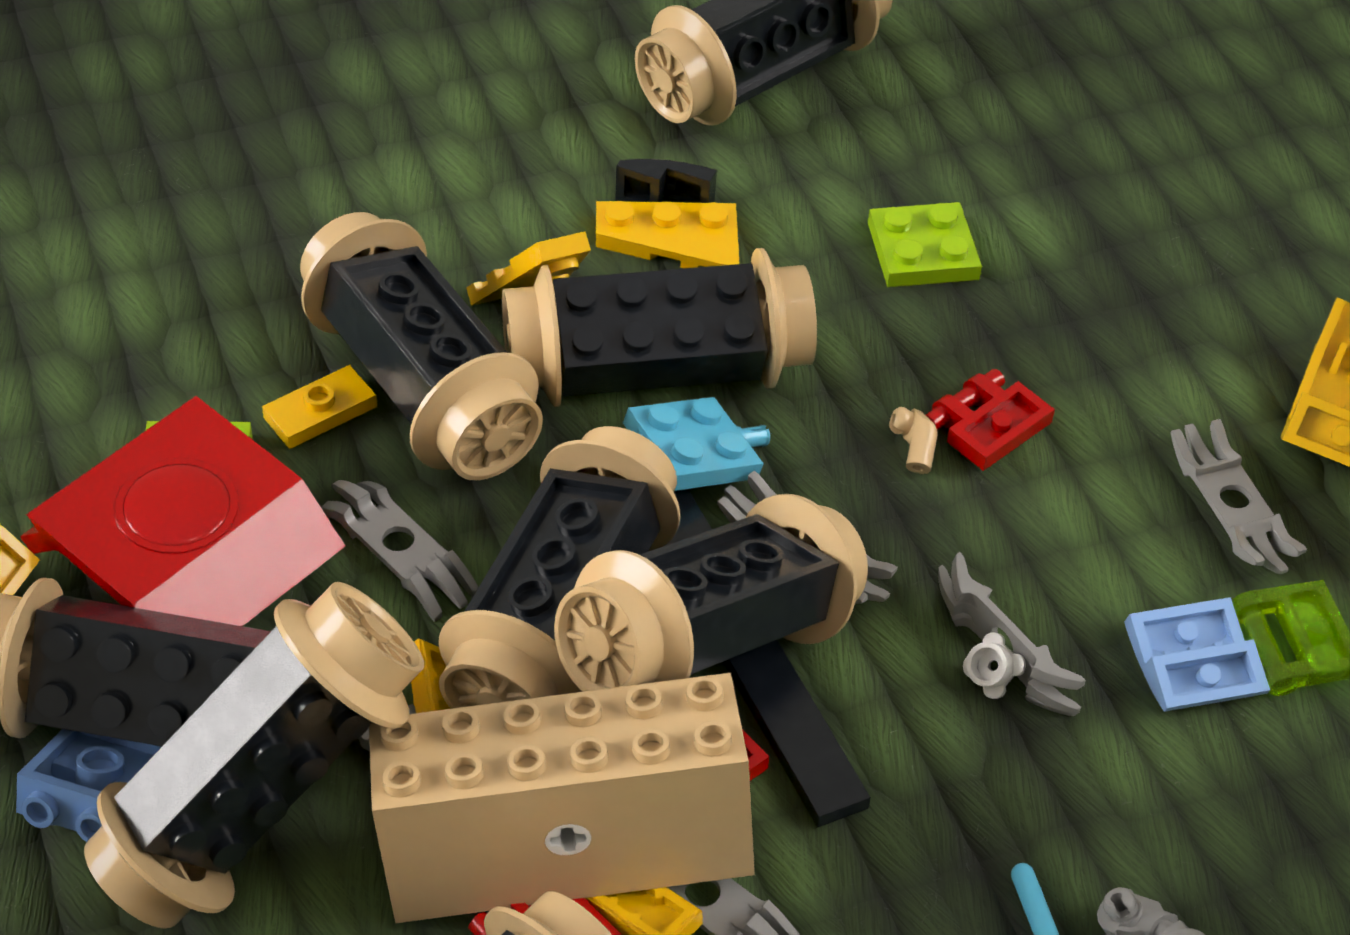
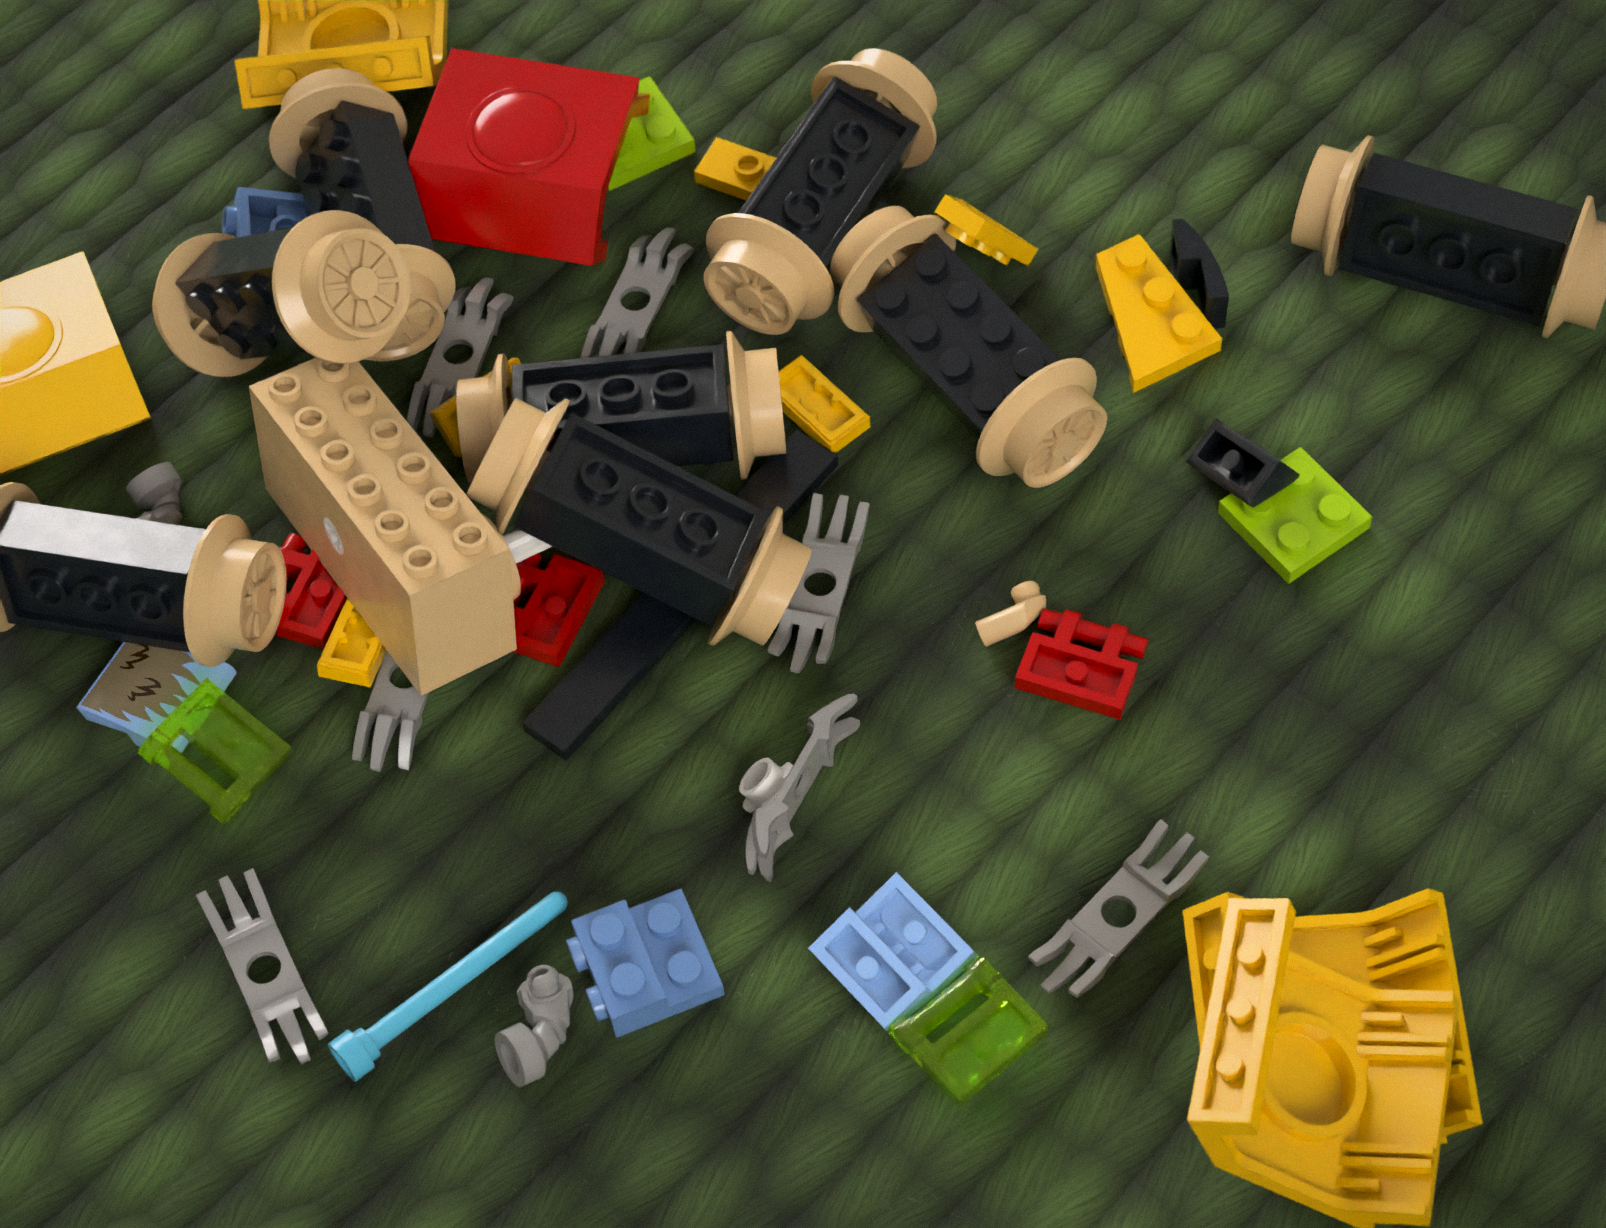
camera: 70 degrees right, 10 degrees up
medium azure plate [623,397,770,491] -> none
none -> medium blue plate [566,888,725,1038]
none -> black slope [1186,418,1300,508]

